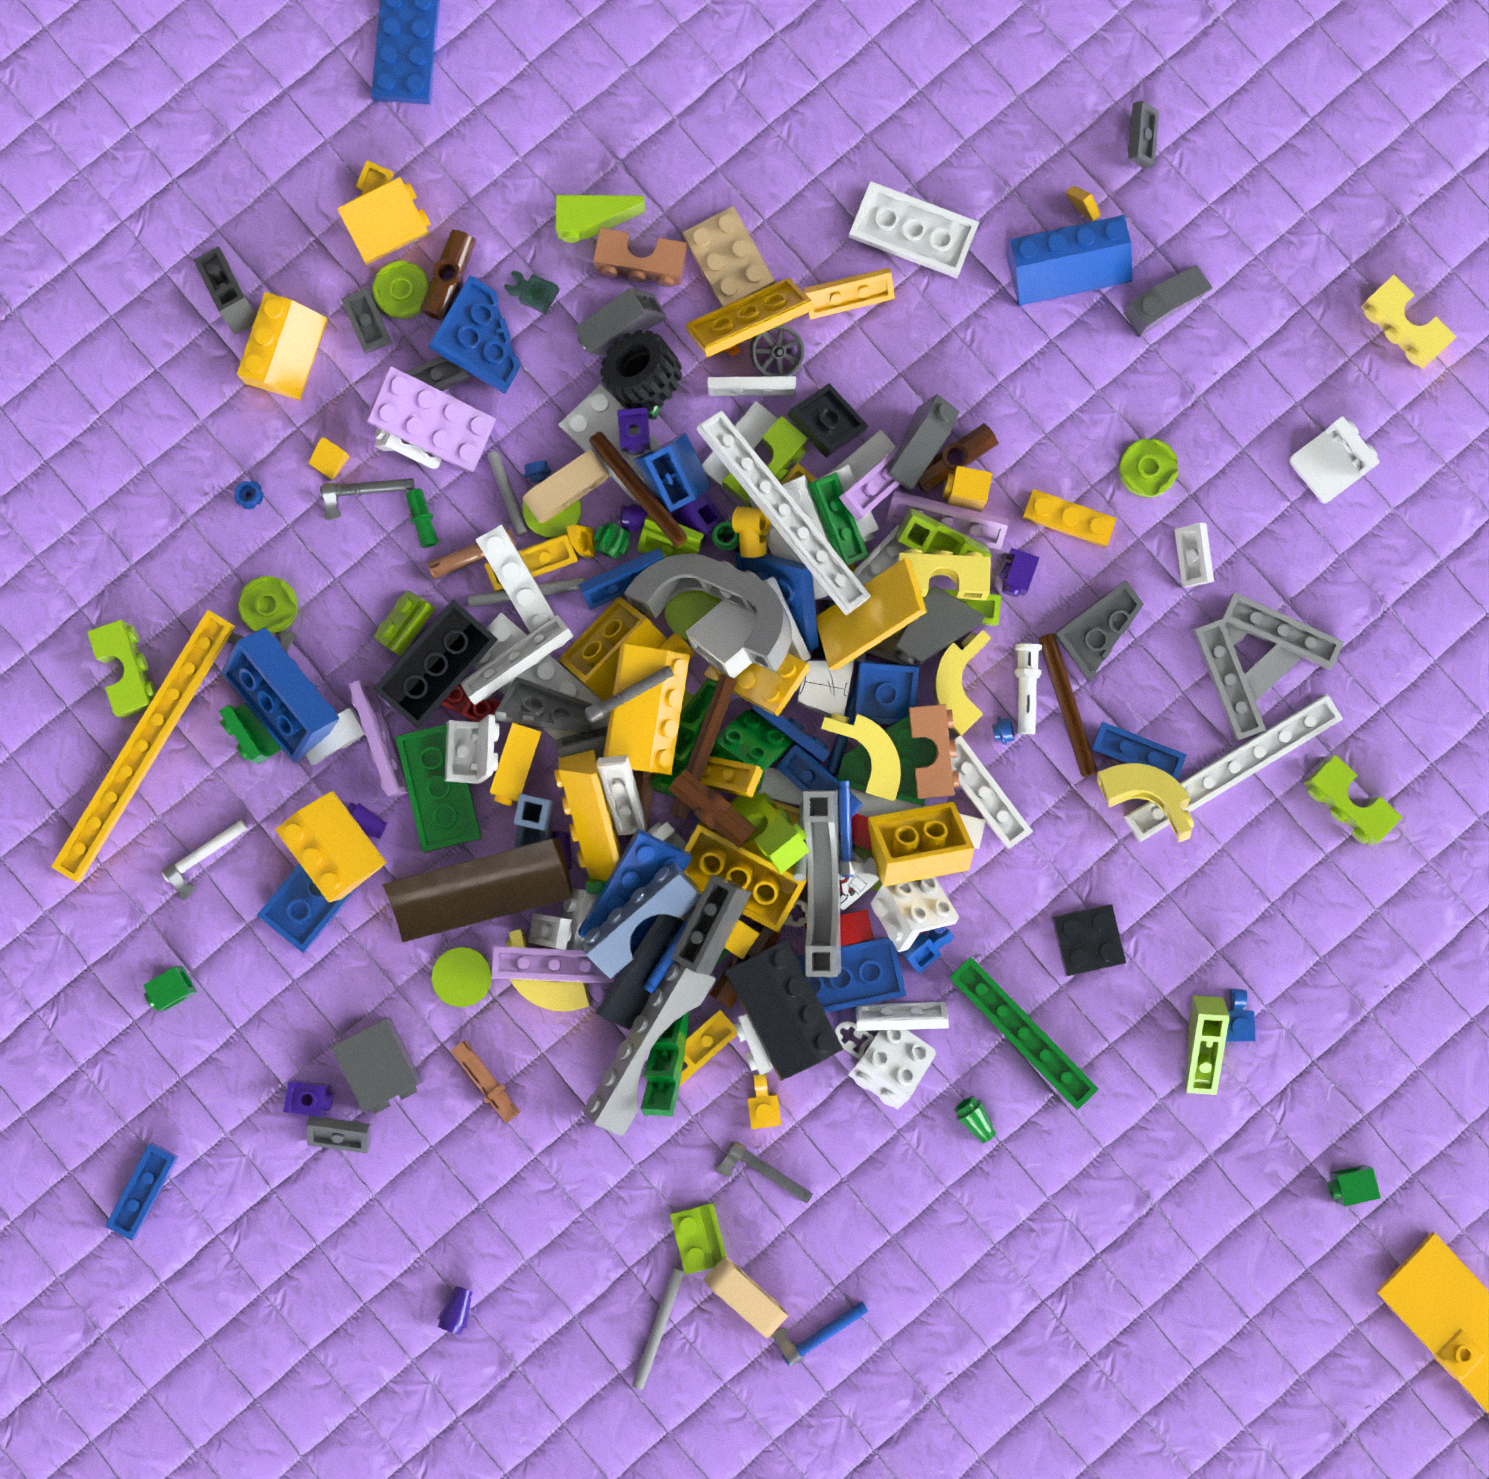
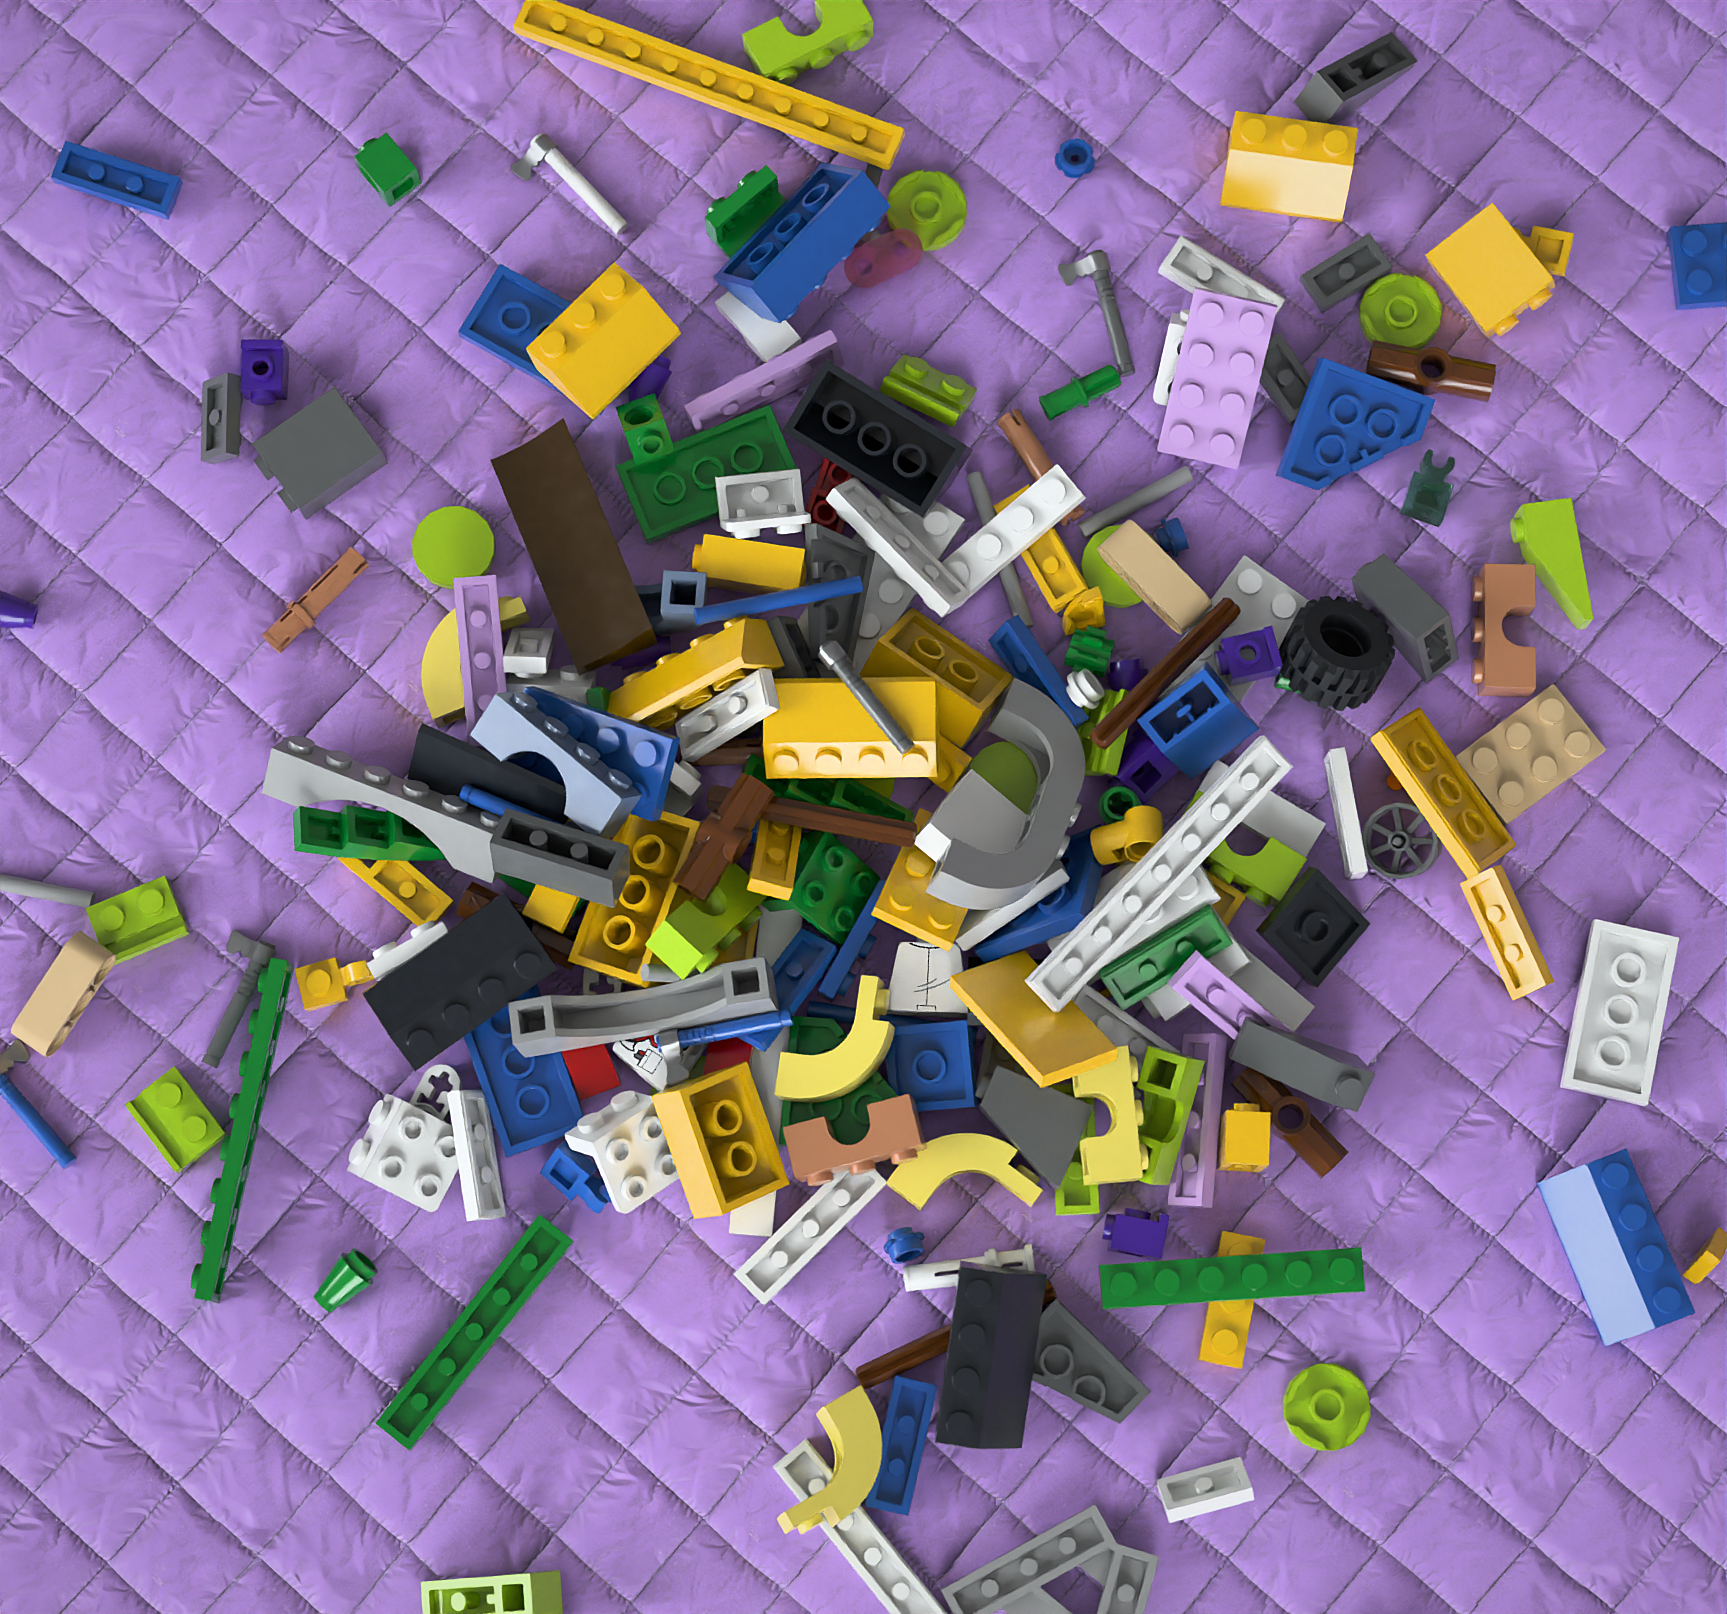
camera: 80 degrees right, 5 degrees down
yellow slope [308,436,350,480] -> none
black plate [1052,904,1126,976] -> none
dark grey slope [1124,265,1213,337] -> none
none -> lime plate [125,1066,228,1174]
none -> green plate [191,957,294,1303]
none -> green brick [616,393,676,466]
none -> blue bar [694,575,863,625]
none -> clear pink plate [844,228,923,289]
none -> black slope [935,1261,1047,1449]
none -> white plate [1066,669,1105,709]
none -> green plate [1099,1247,1365,1310]
none -> white tile [1158,235,1286,317]

